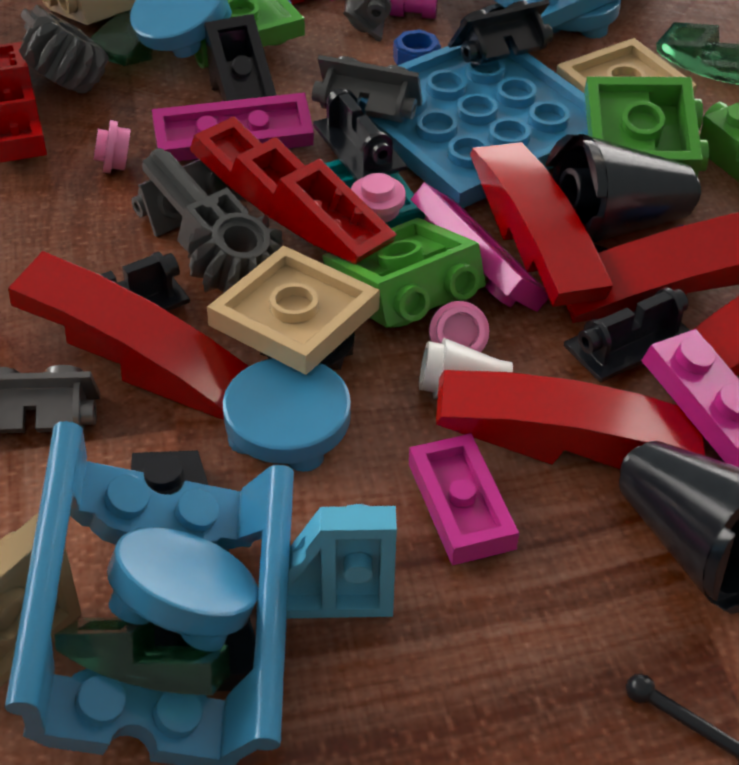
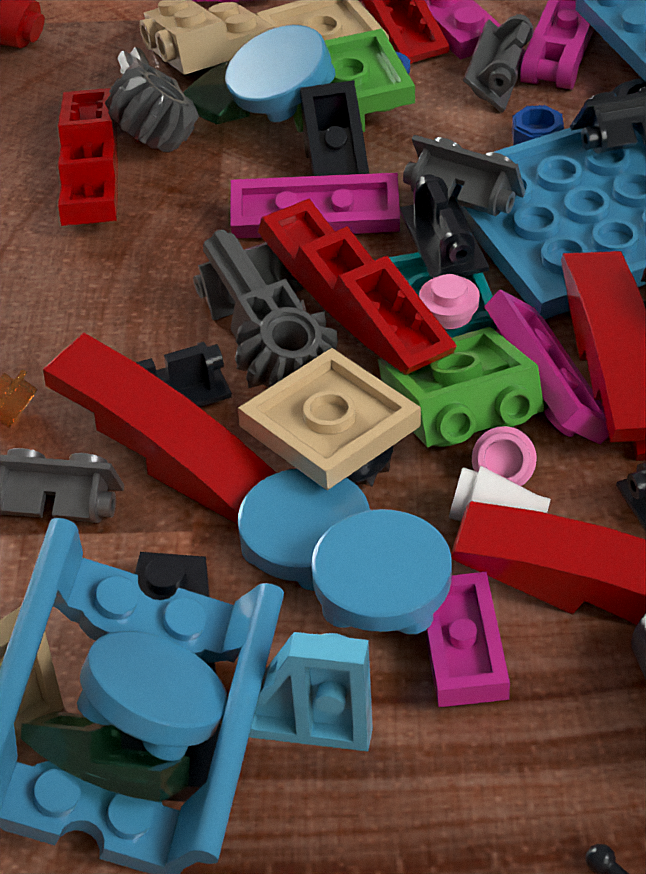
camera: 15 degrees right, 0 degrees up
bright pink plate [94,120,131,174] -> none
none -> dark azure tile [311,509,452,634]

